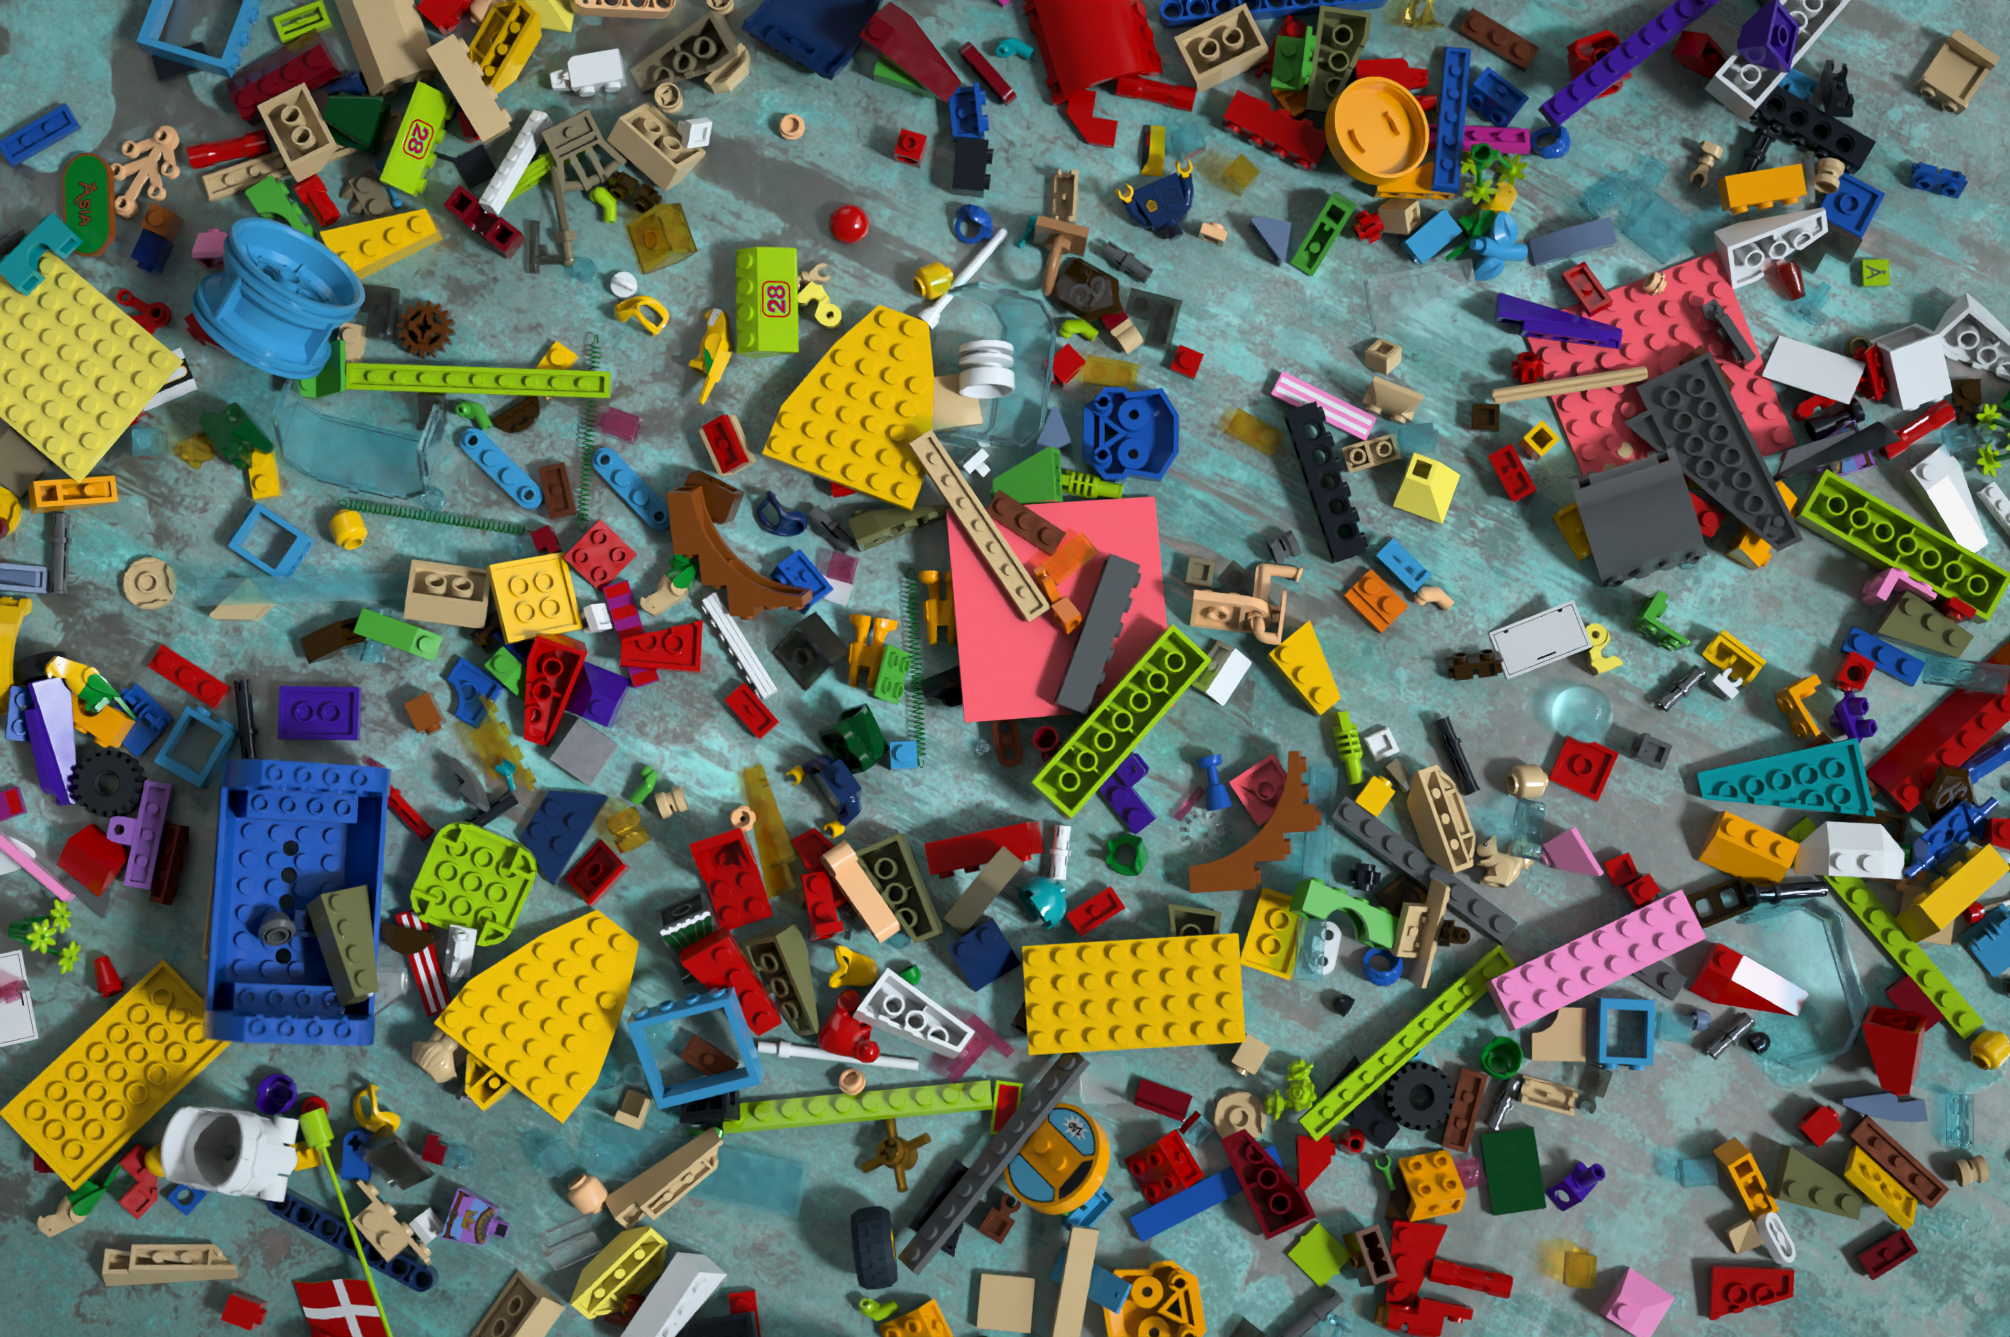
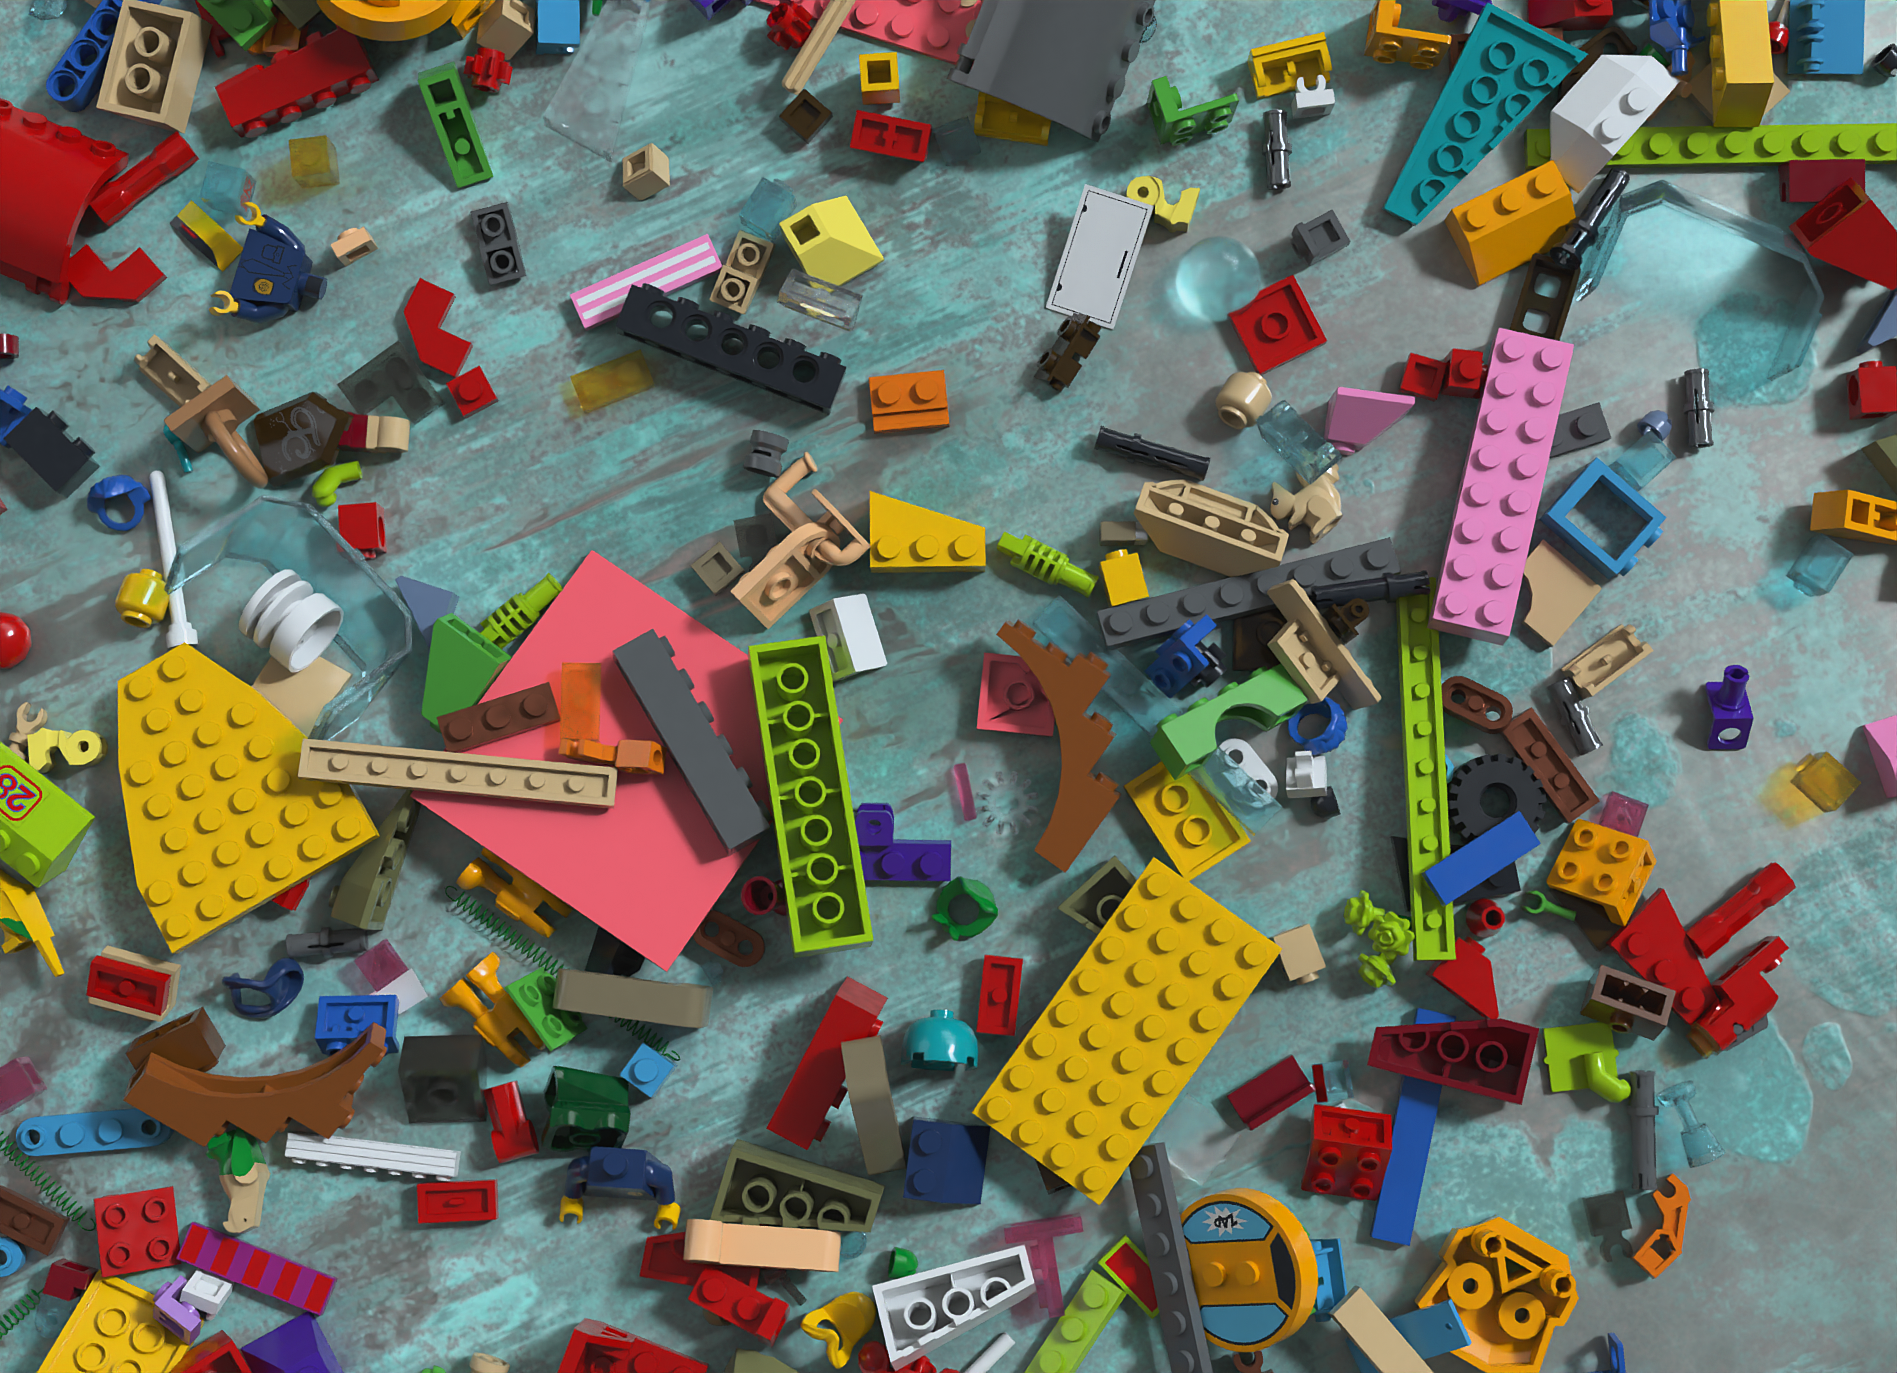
camera: 50 degrees left, 0 degrees up
red wing [619,620,703,673] -> none
light nougat plate [730,806,756,832] -> none
clear yellow wedge [742,764,798,898] -> none
white tile [957,446,991,477] -> none
white pin [1049,825,1071,880] -> none
blue brick [1082,387,1179,482] -> none
clear yellow plate [1083,355,1139,392] -> none
dark grey pin [1101,241,1154,284] -> none
blue piece [1196,754,1233,812] -> none
tan tile [1213,1091,1267,1140] -> none
sand blue slope [1248,216,1291,267] -> none
tan slope [1362,376,1424,425] -> none
white tile [1364,727,1399,763] -> none
dark azure hinge [1373,538,1432,595] -> none
light nougat arm [1414,586,1454,612] -> none
dark green tile [1479,1127,1546,1216] -> none
green hair [1480,1036,1523,1080] -> none
clear smoke plate [1575,1062,1613,1114] -> none
red wedge [1688,943,1809,1017] -> none
black hinge [1747,1032,1771,1056] -> none
none -> medium lavender bracket [153,1275,202,1346]
none -> red tile [403,278,473,378]
none -> dark grey slope [470,202,527,285]
none -> red piece [483,1080,539,1164]
none -> dark tan beam [552,968,713,1028]
none -> clear panel [777,269,863,332]
none -> blue bracket [1144,614,1217,698]
none -> white tile [1286,751,1327,798]
none -> black pin [1311,570,1430,610]
none -> blue tile [1421,811,1541,907]
none -> copper plate [1441,676,1513,734]
none -> lime arm [1583,1051,1631,1103]

